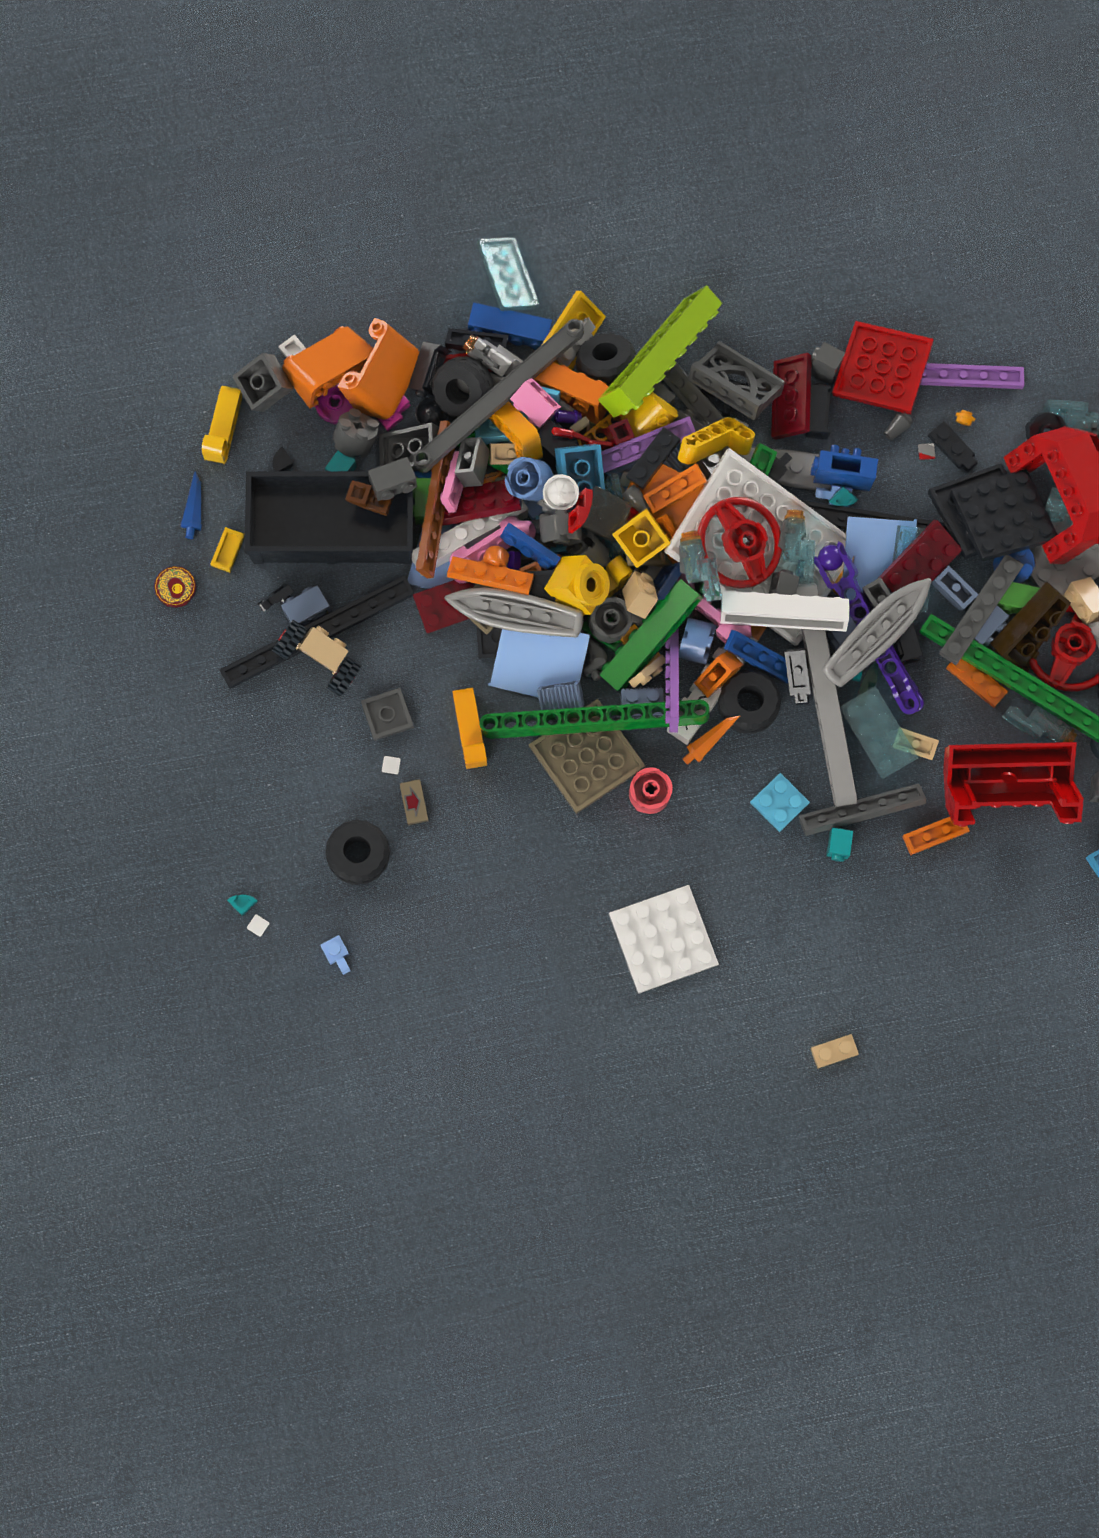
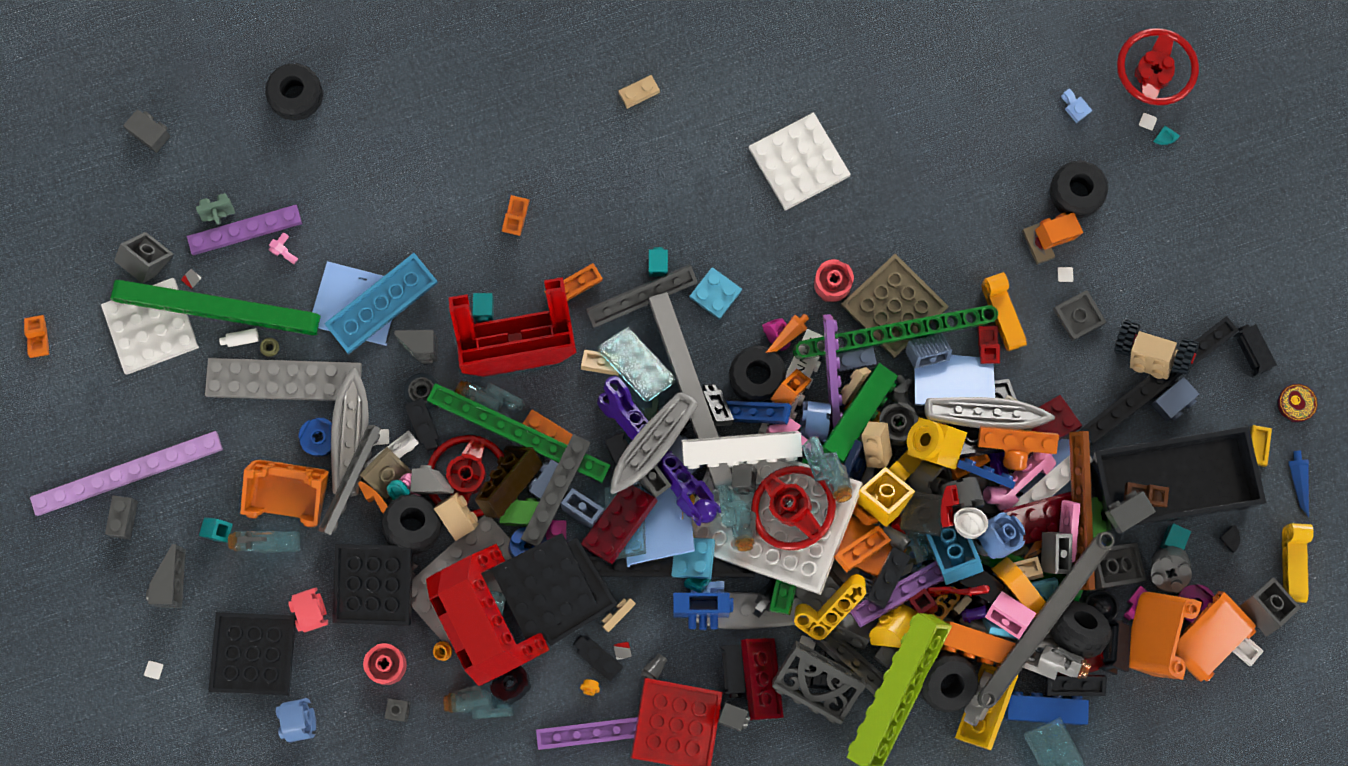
camera: 175 degrees right, 0 degrees up
black plate [257,583,293,611] -> none
none -> teal brick [473,293,494,323]
none -> orange slope [502,195,530,236]
none -> dark pink plate [546,520,567,540]
none -> tan plate [601,598,636,632]
none -> medium azure plate [671,538,715,579]
none -> dark pink rock [762,318,791,351]
none -> red slope [978,326,1000,364]
none -> orange brick [1035,213,1083,250]
none -> red piece [1117,28,1199,105]
none -> black window [1234,324,1277,378]

